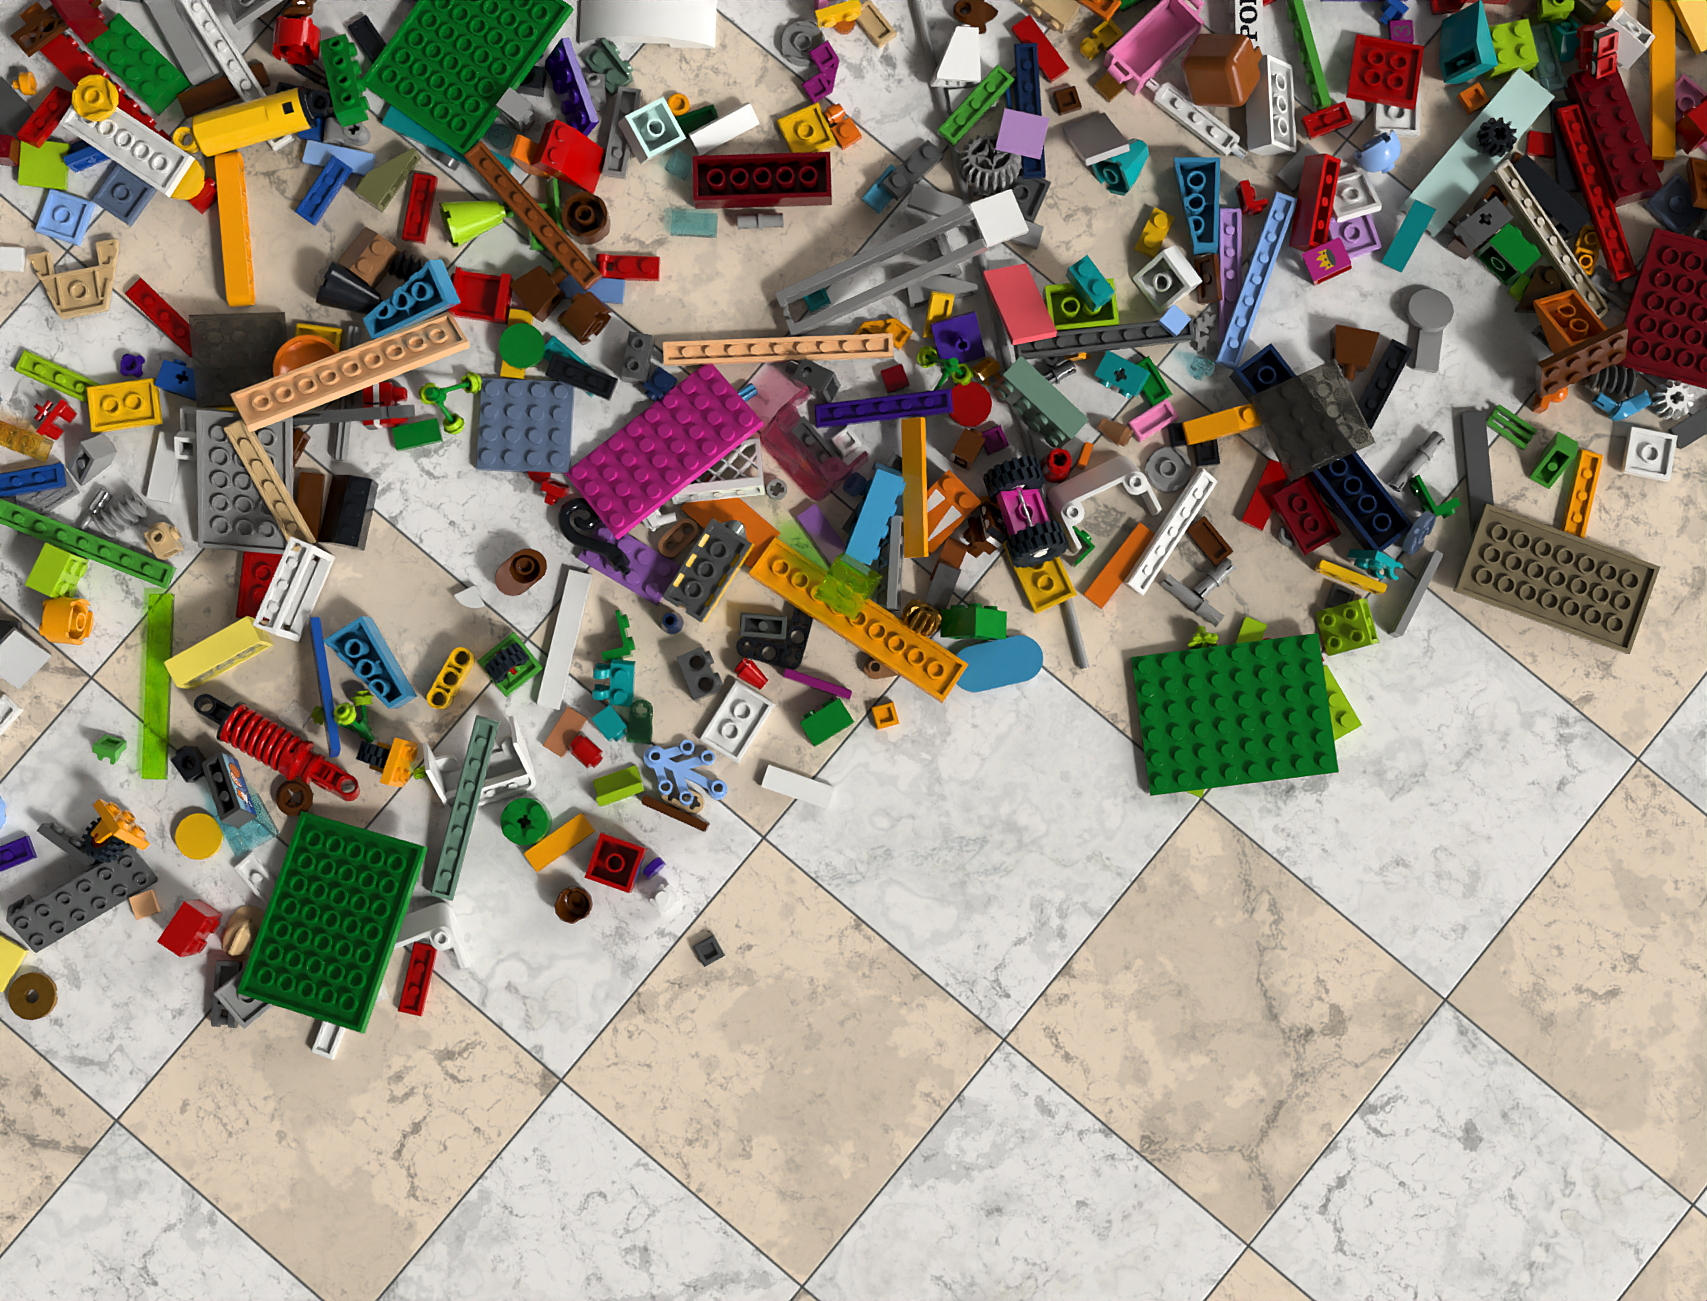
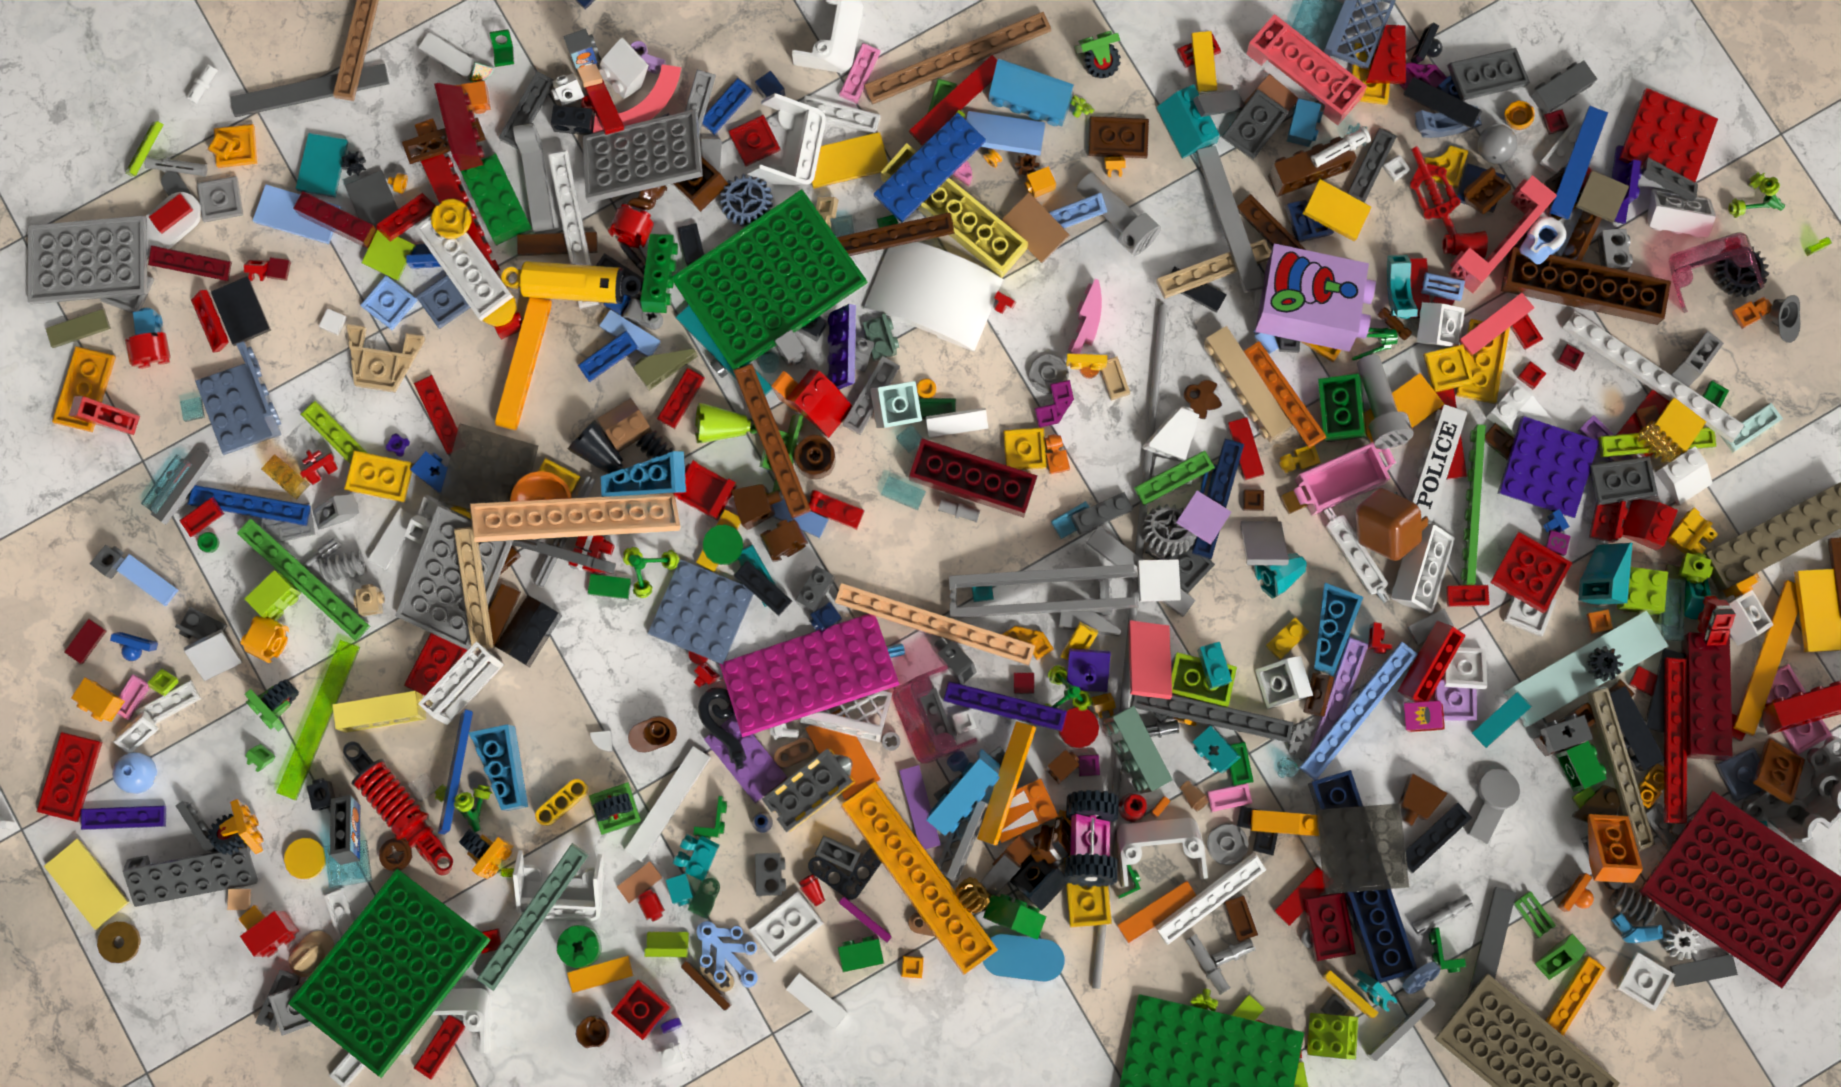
camera: 20 degrees right, 5 degrees down
clear neon green brick [814,552,883,621] -> none
light blue tile [1157,304,1191,338] -> none
light blue cylinder [1352,129,1401,174] -> none
reddish brown plate [1536,322,1628,398] -> none
none -> light orange tile [238,905,266,930]
none -> plate [244,679,299,732]
none -> red tile [481,928,502,953]
none -> black slope [1009,854,1068,911]

